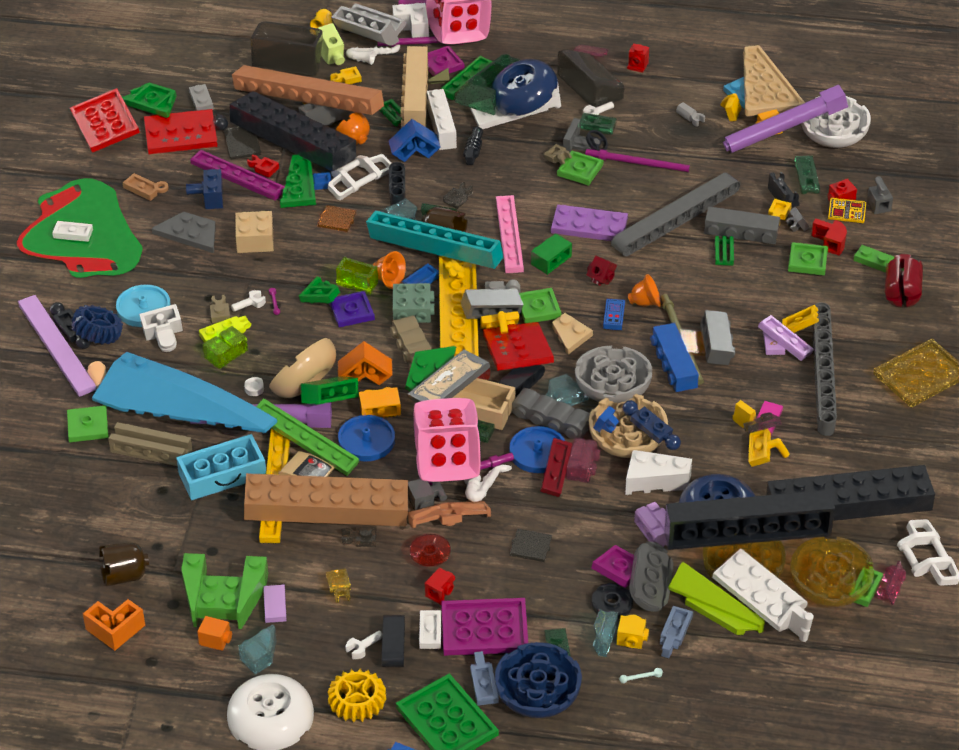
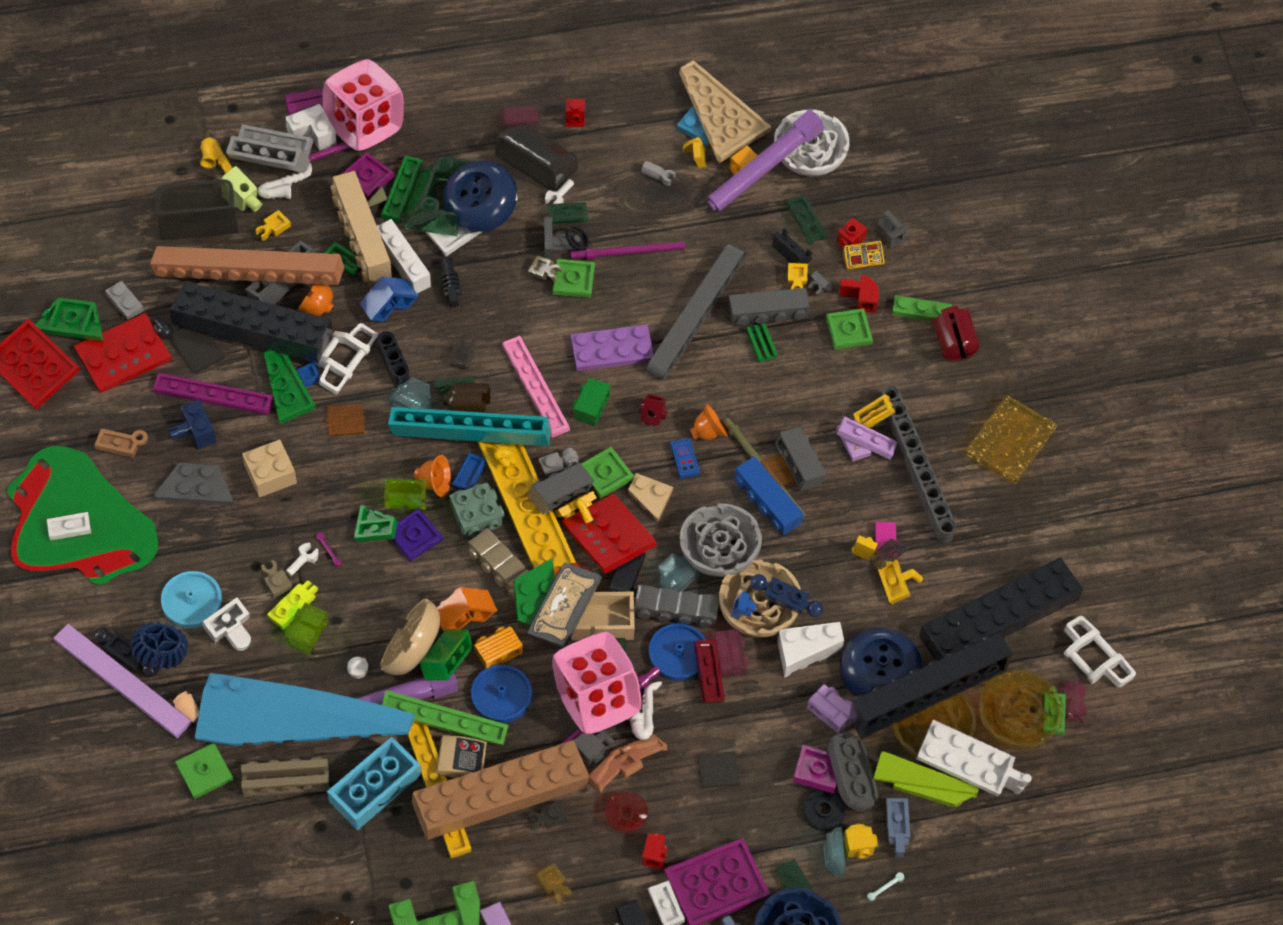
camera: 25 degrees left, 15 degrees up
red plate [247,155,279,178] -> none

